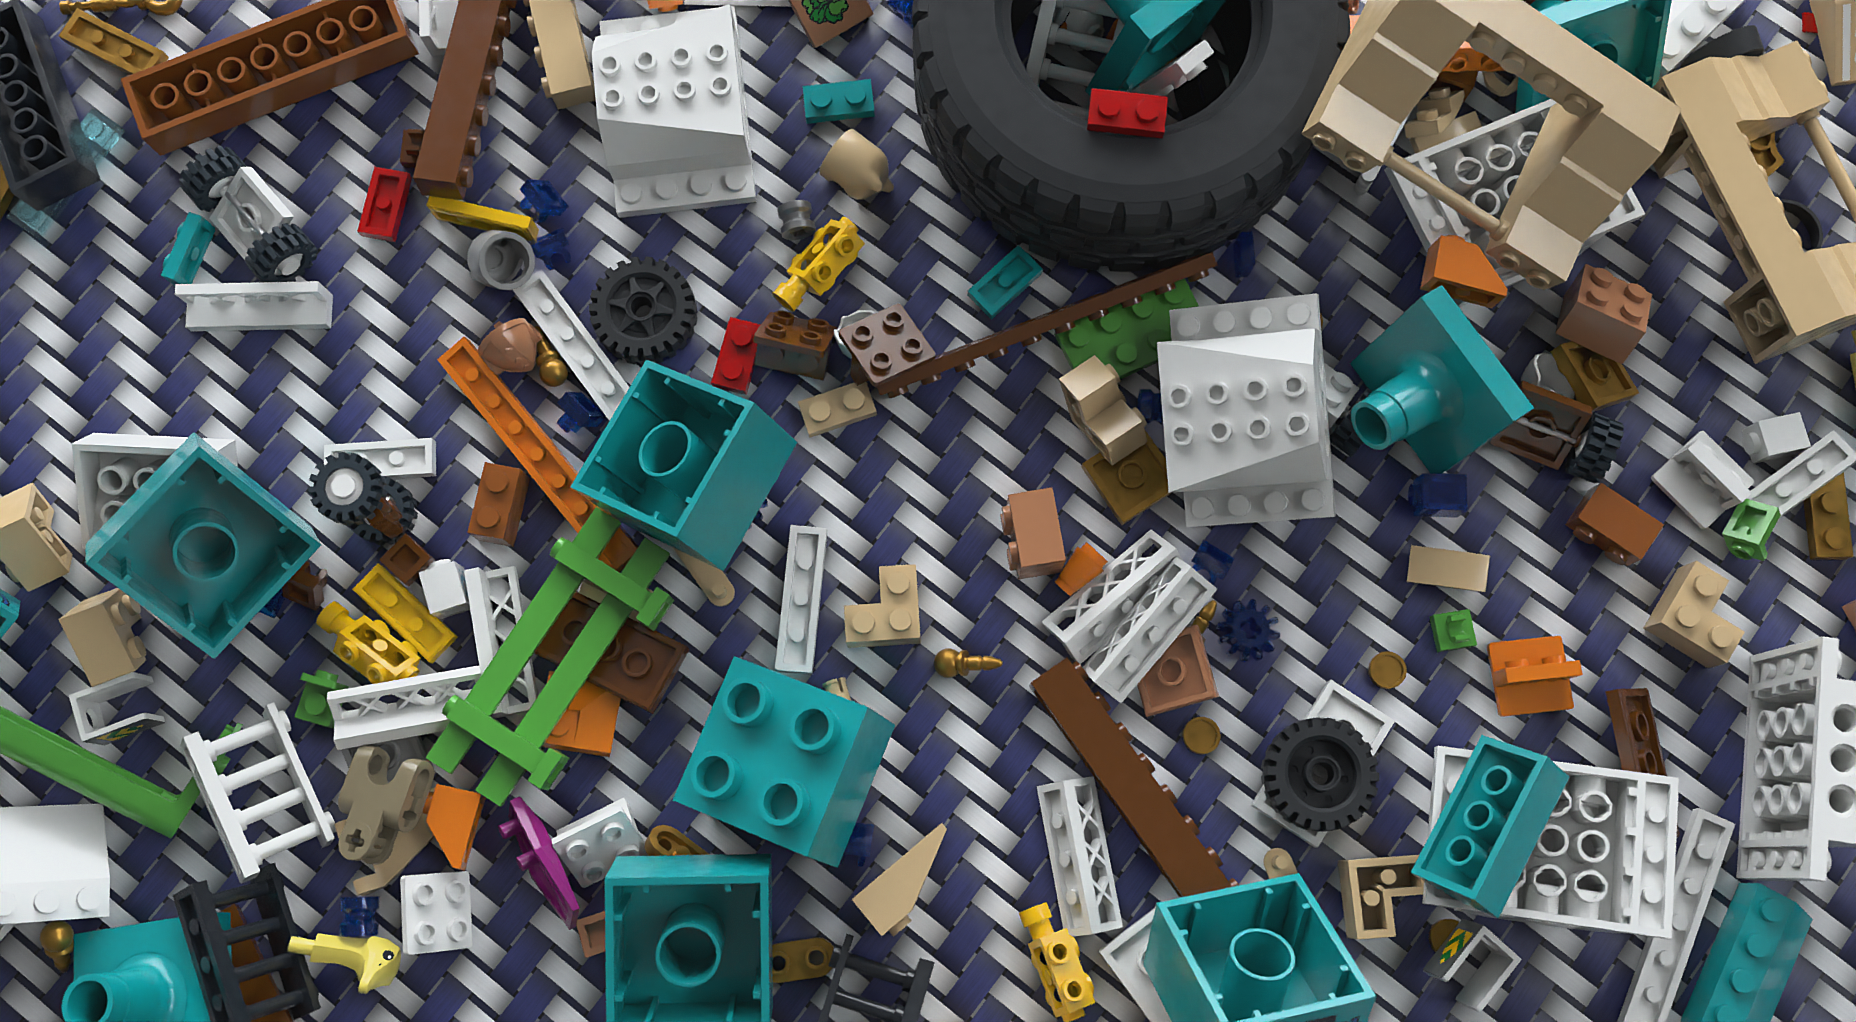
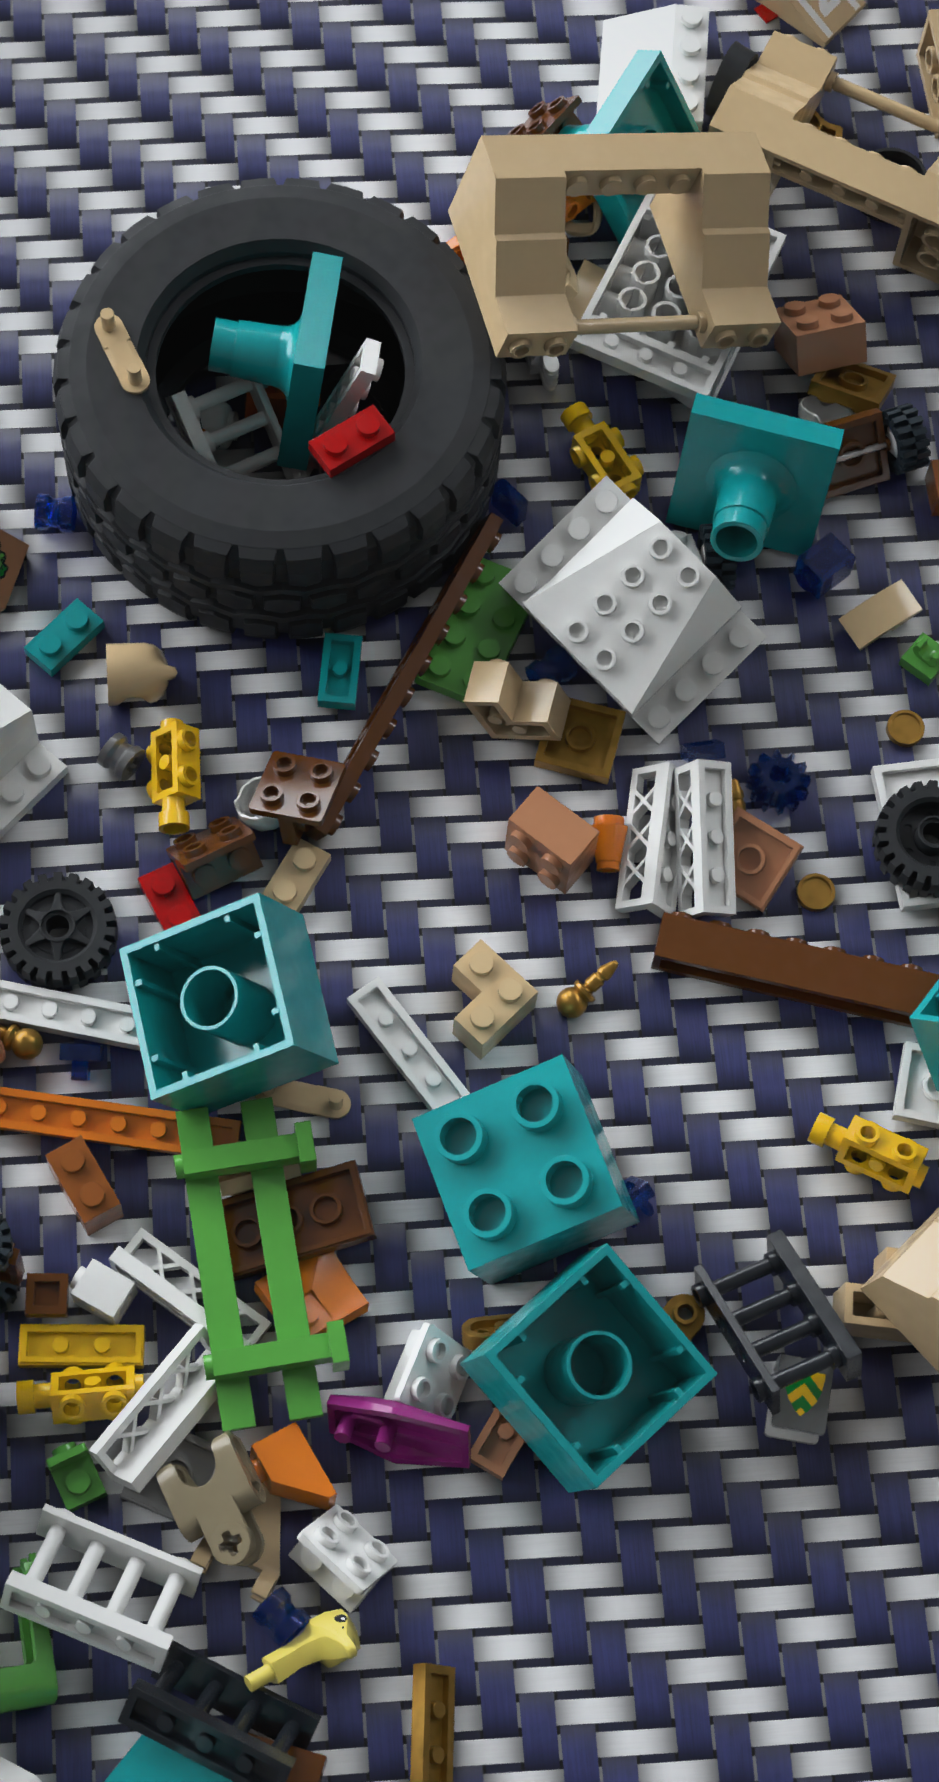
camera: 50 degrees left, 10 degrees down
tan slope [852,823,947,937] -> none
white fence [1037,776,1123,937] -> none
orange slope [1420,235,1508,309] -> none
none -> yellow brick [560,402,644,499]

